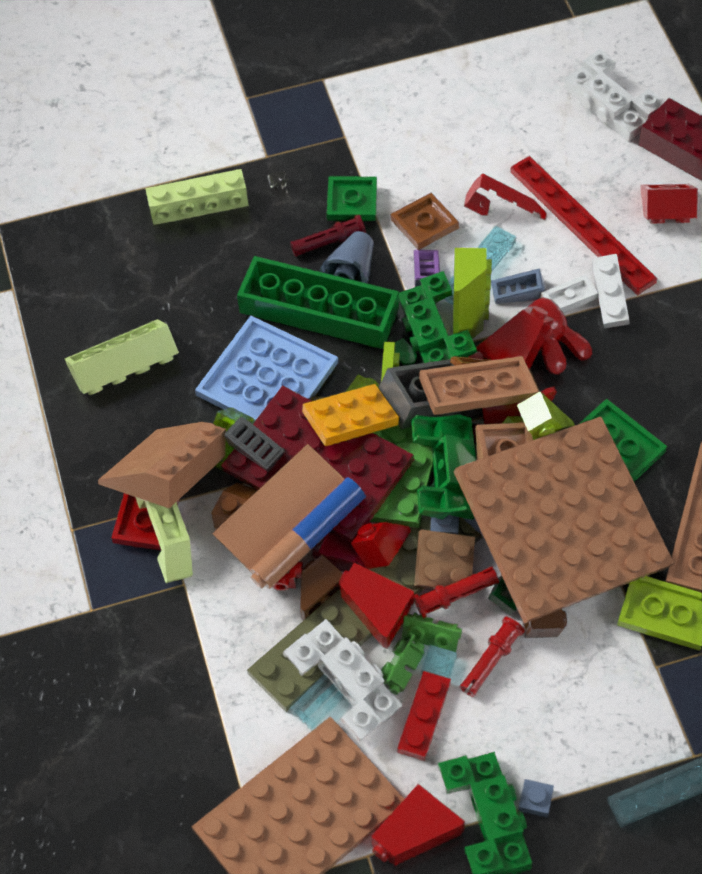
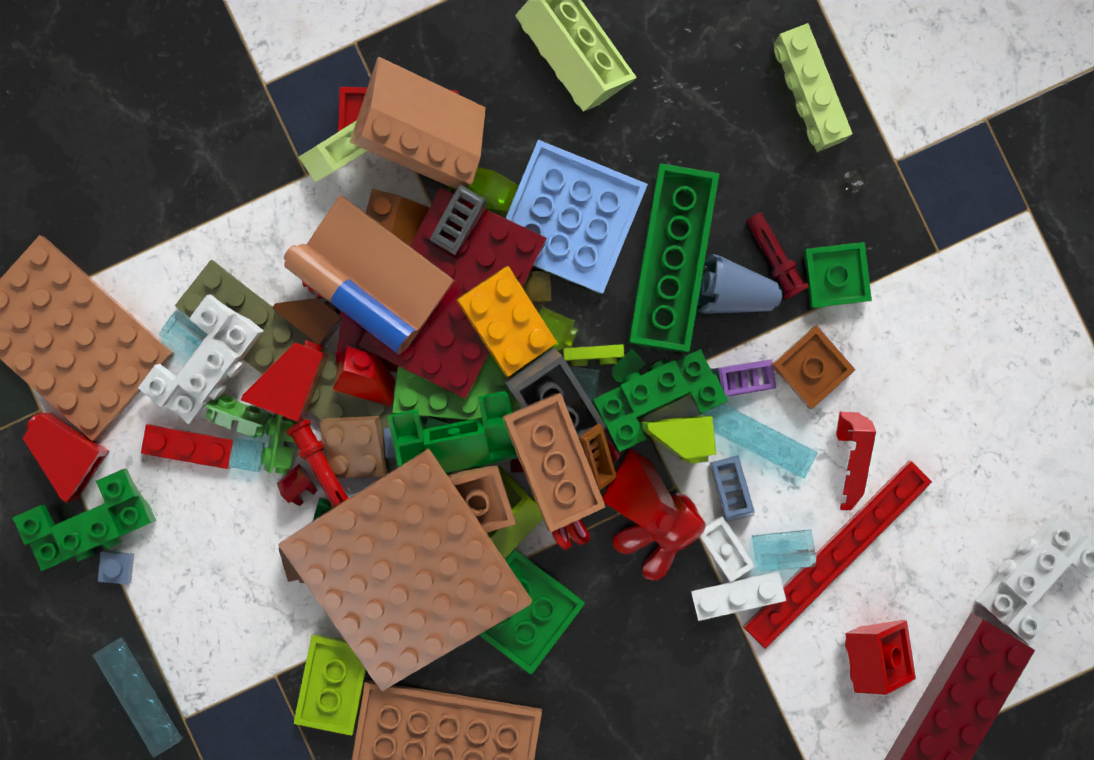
camera: 75 degrees right, 30 degrees up
red pin [459,616,525,697] -> none
slope [517,392,575,439] -> none
none -> dark red tile [277,464,317,507]
none -> clear light blue slope [752,529,816,572]

